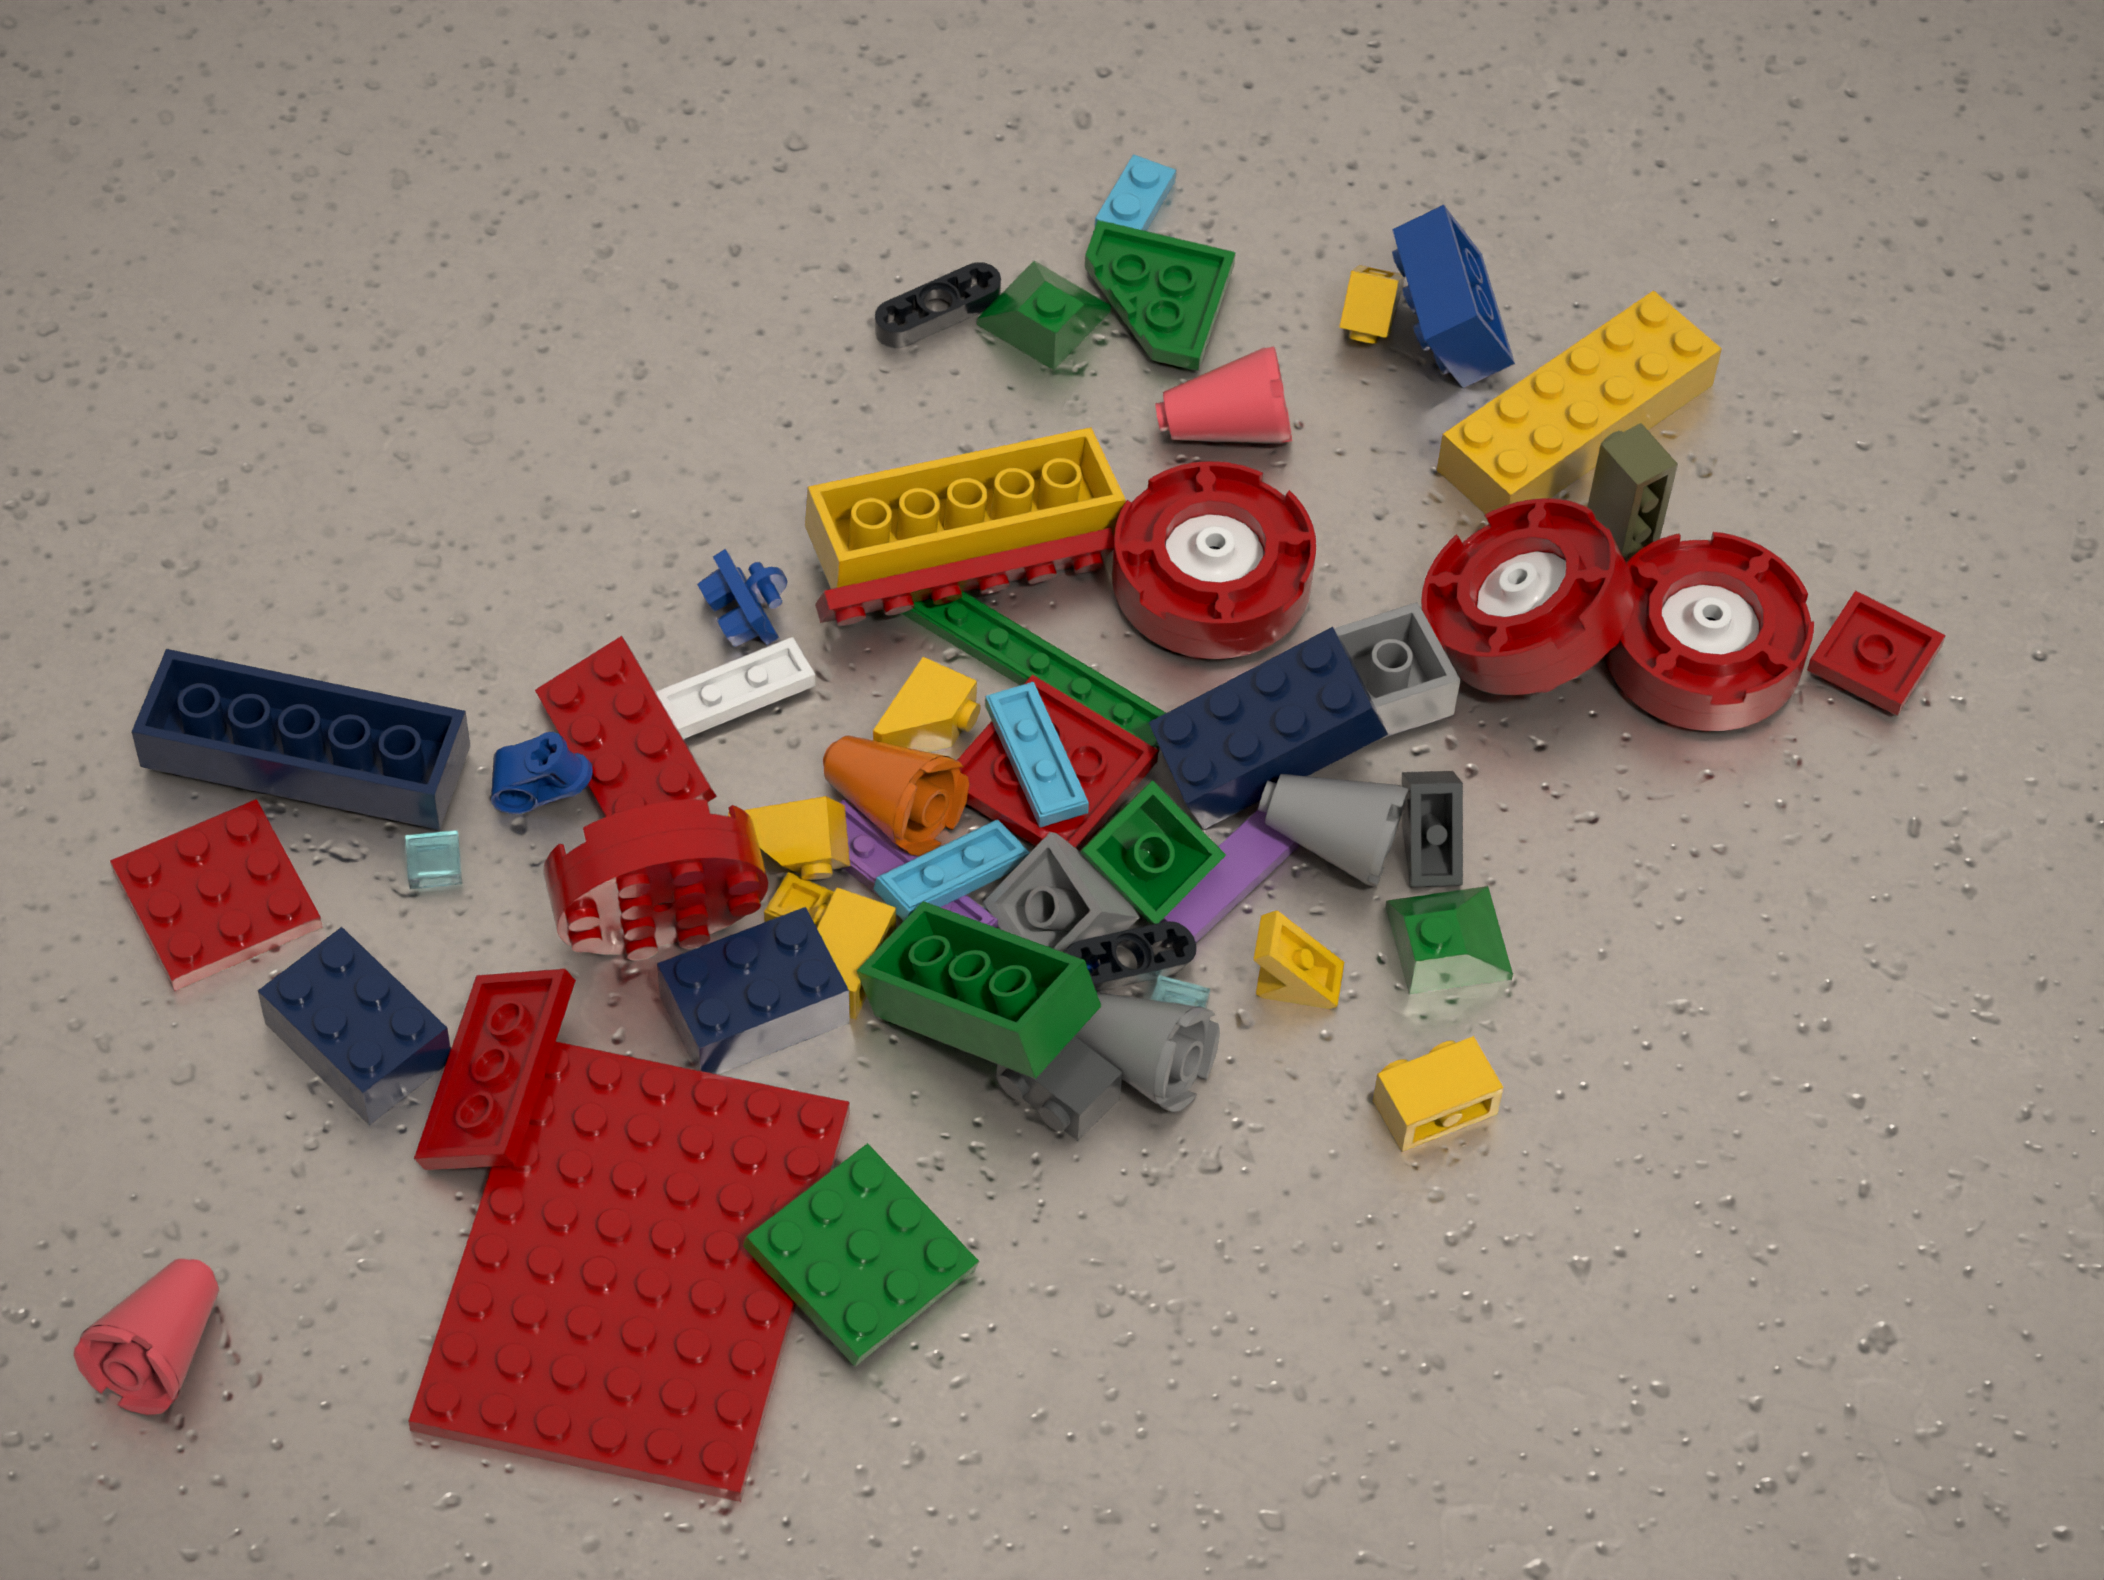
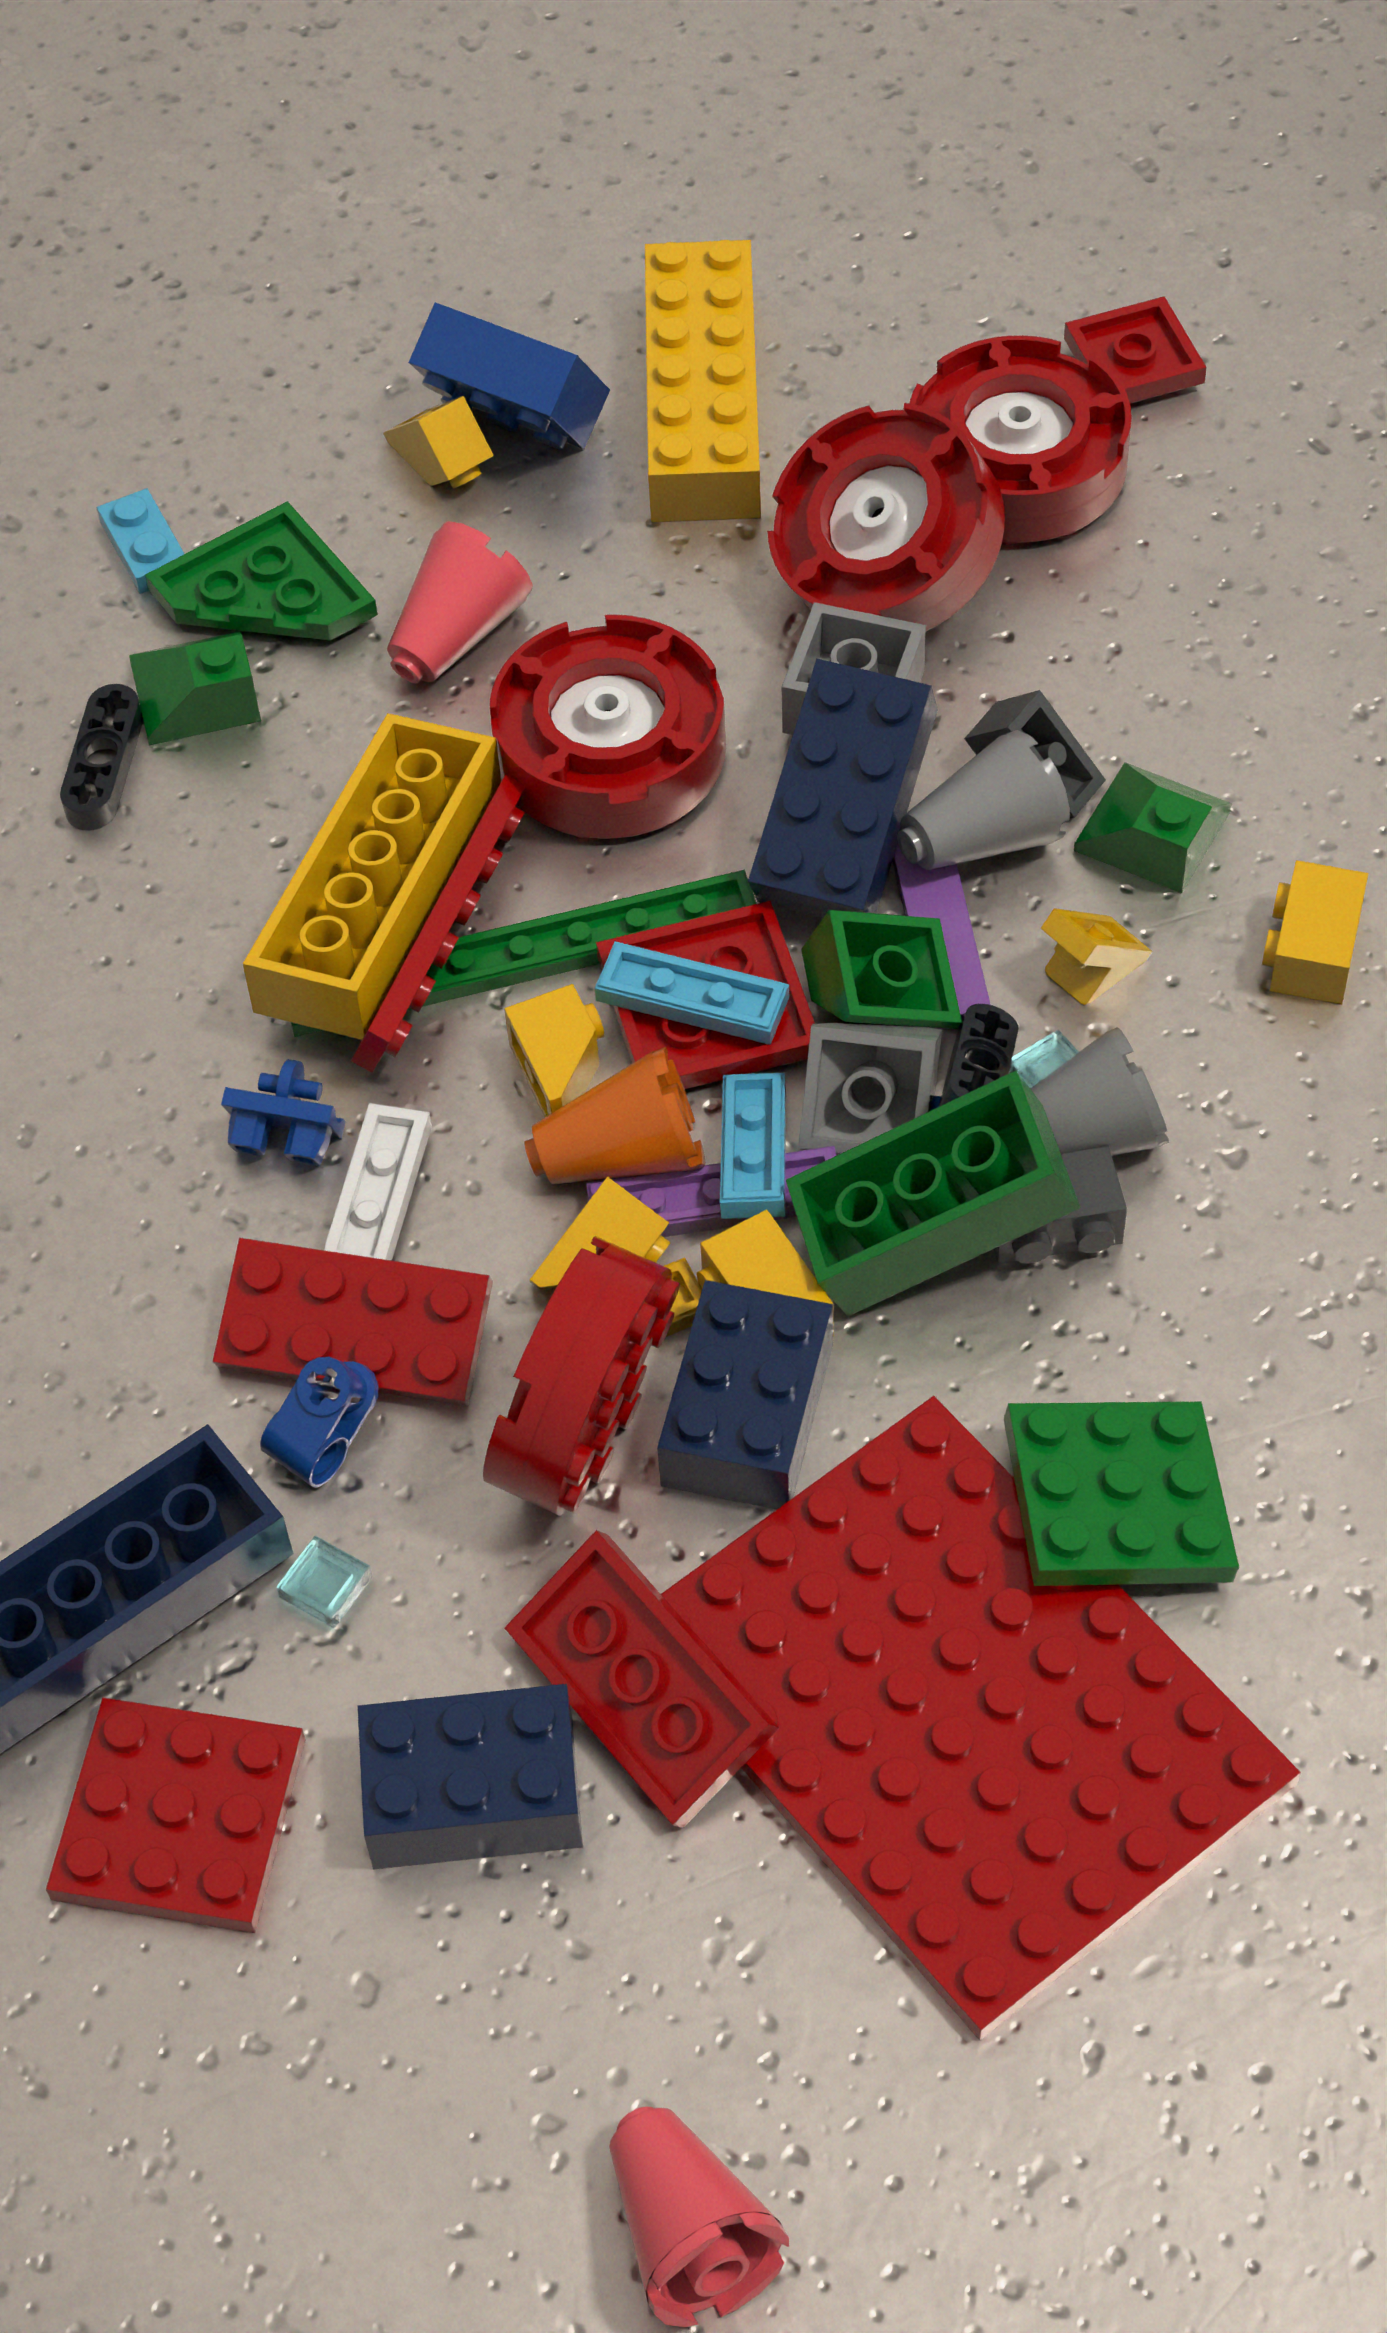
camera: 45 degrees left, 0 degrees up
olive brick [1587,423,1678,563] -> none

